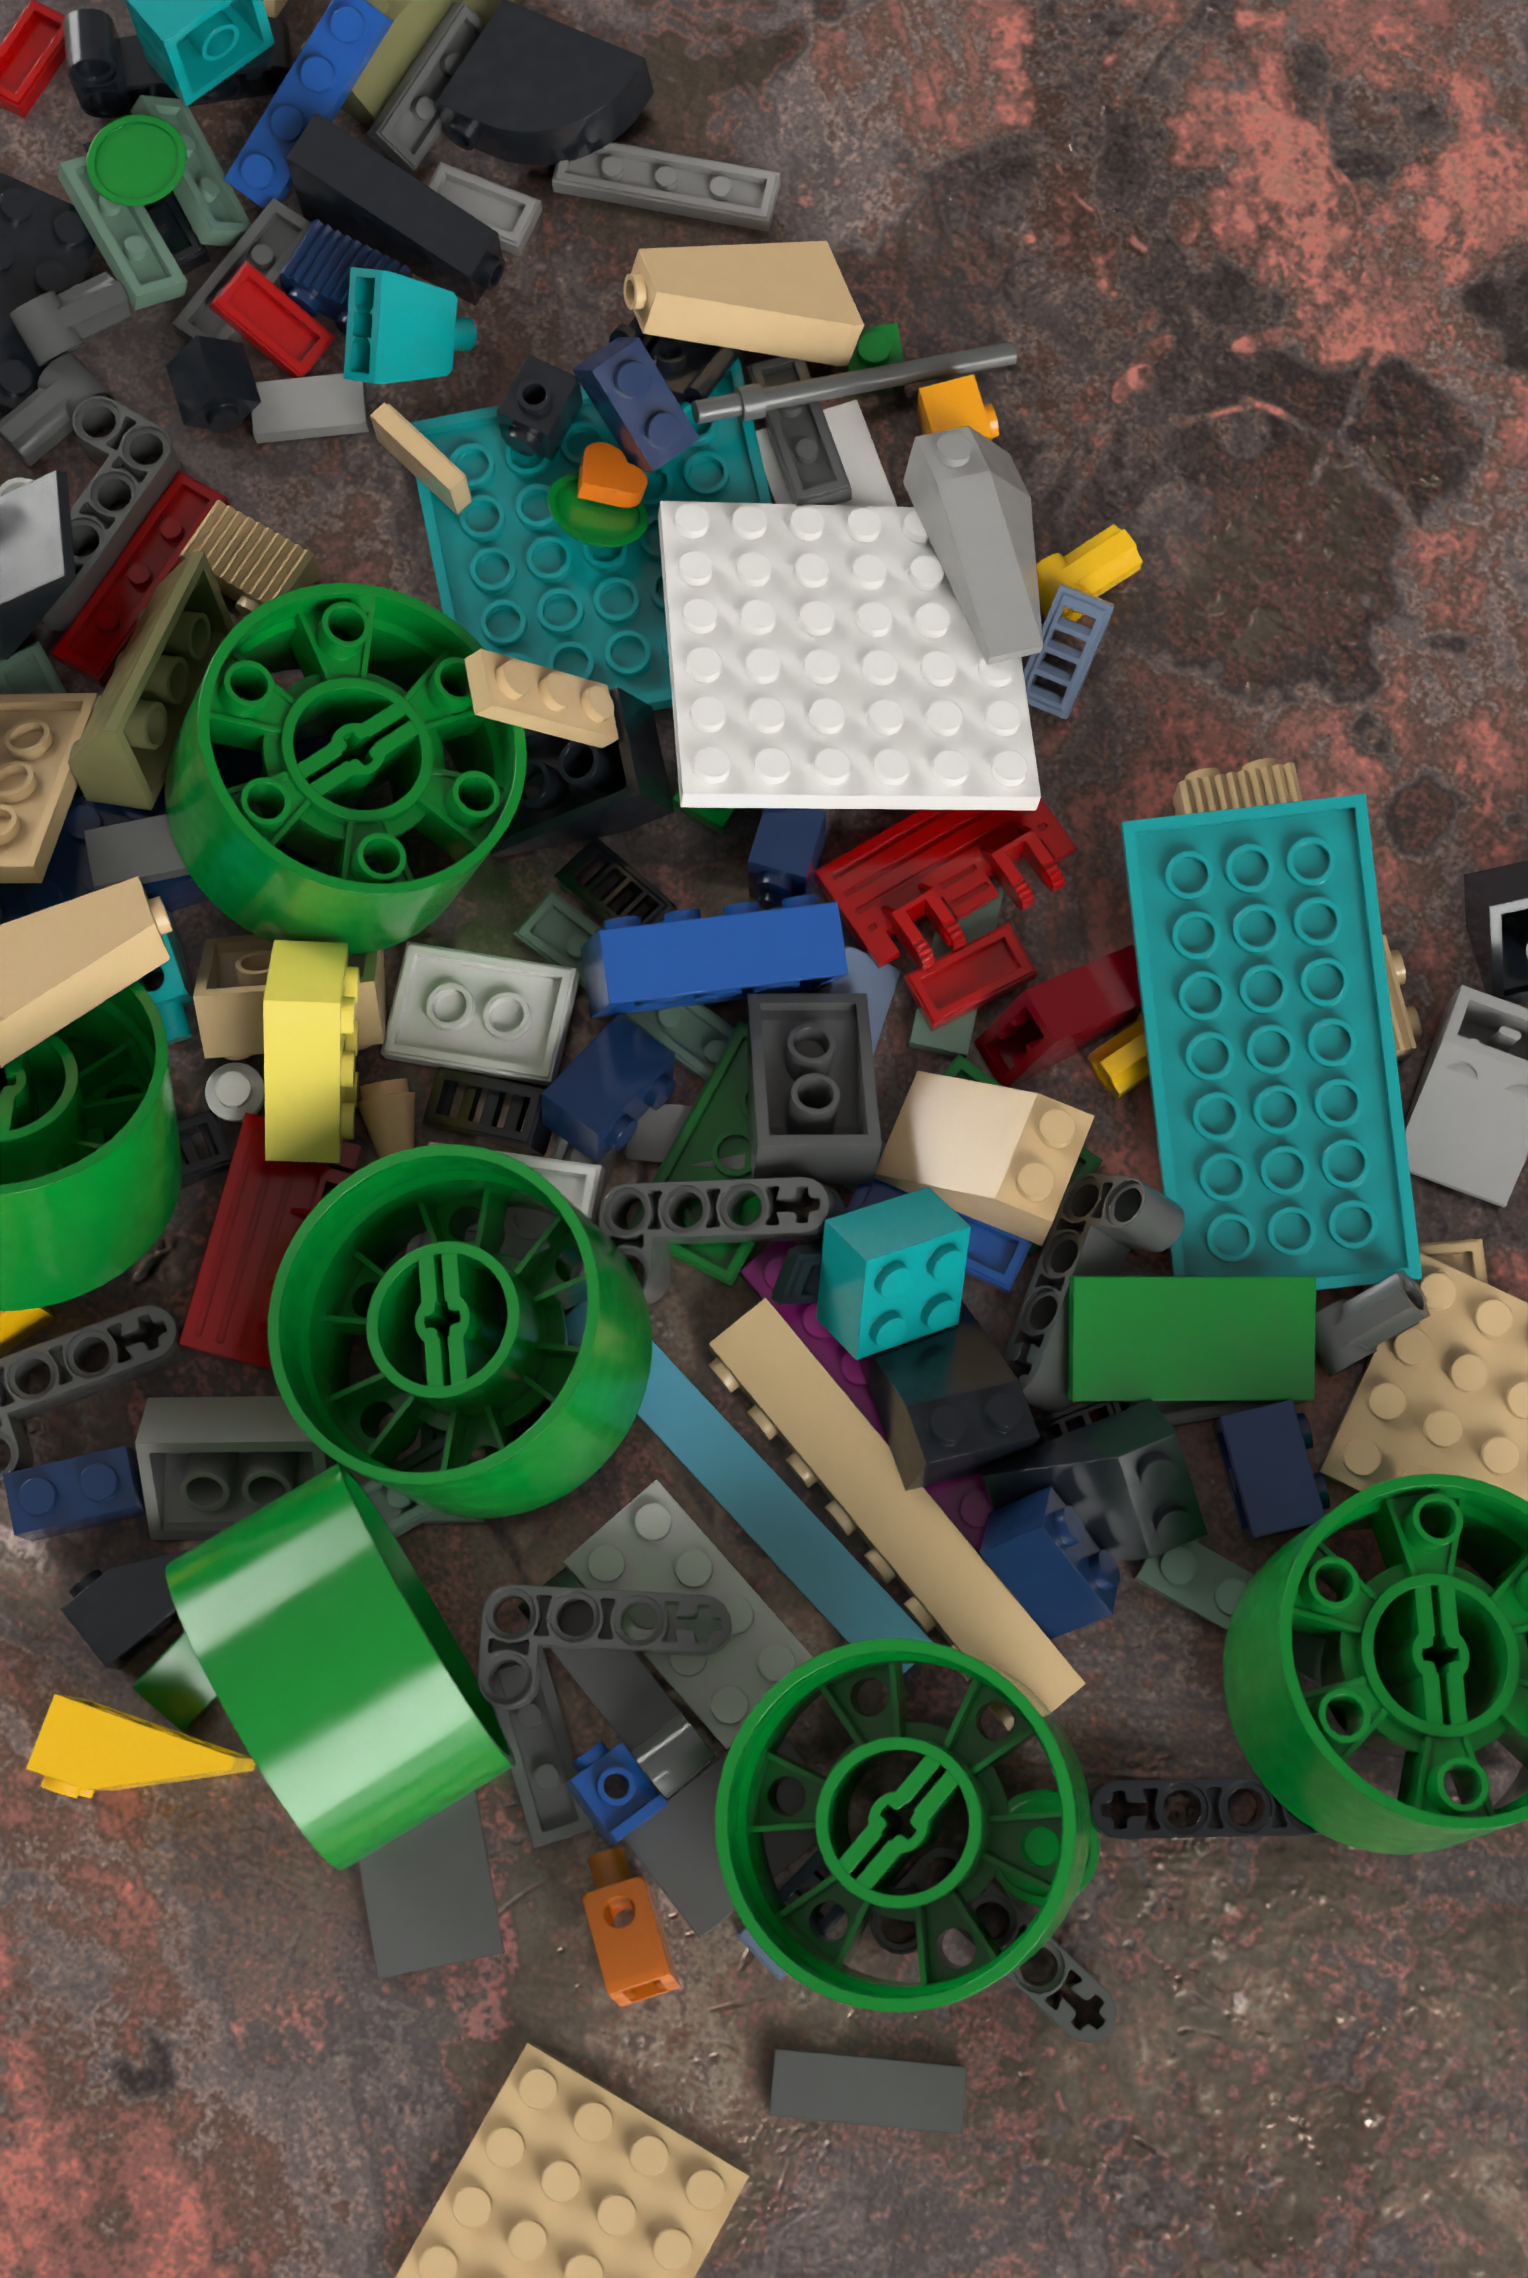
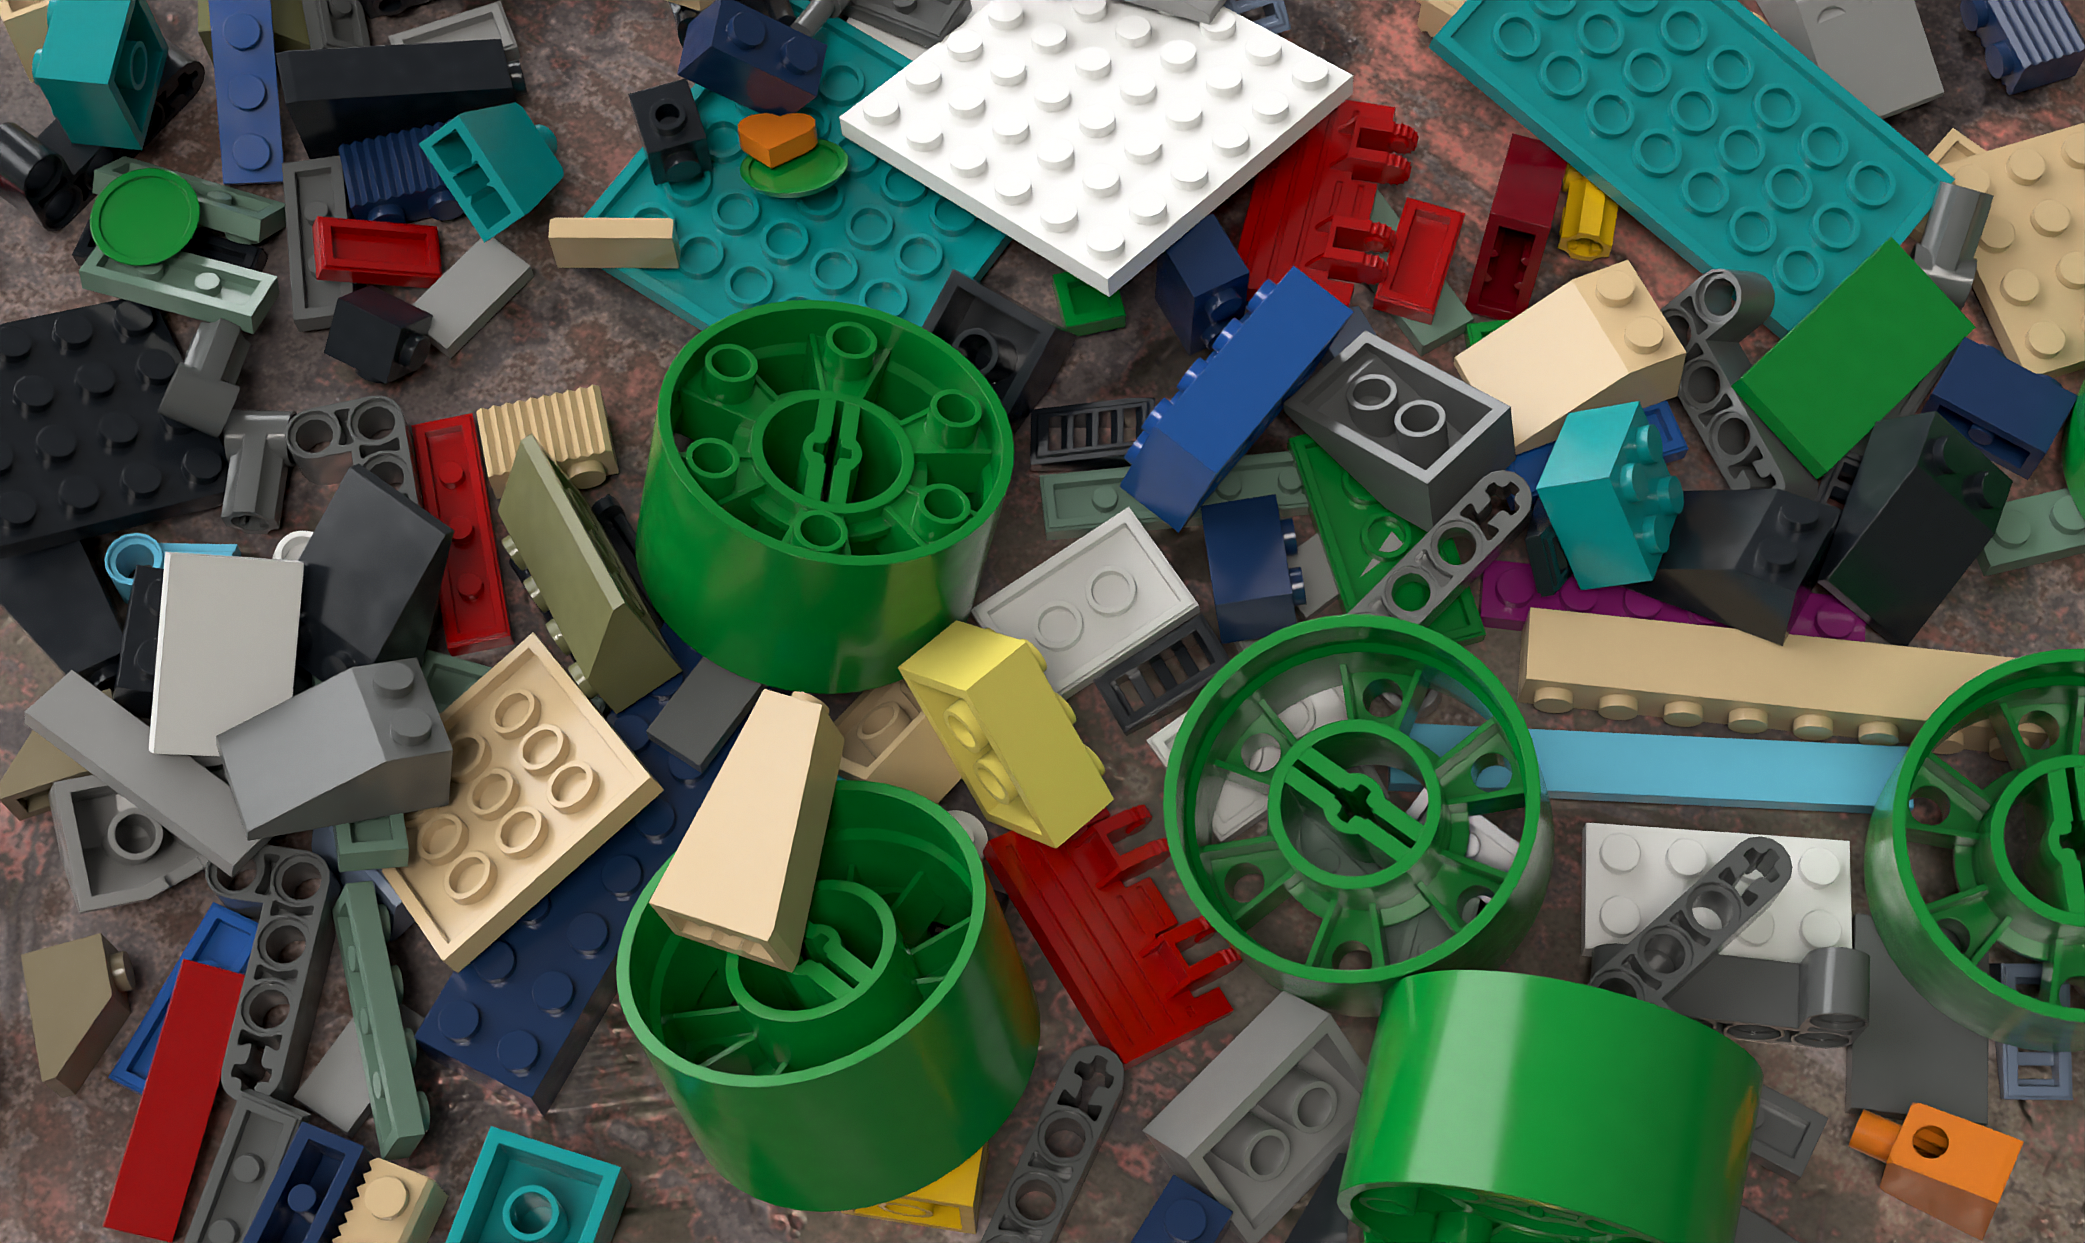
camera: 45 degrees left, 10 degrees down
light nougat cone [357,1078,416,1159] -> none
tan plate [464,649,619,748] -> none
blue brick [565,1741,668,1847] -> none
dark blue brick [980,1486,1120,1640] -> none

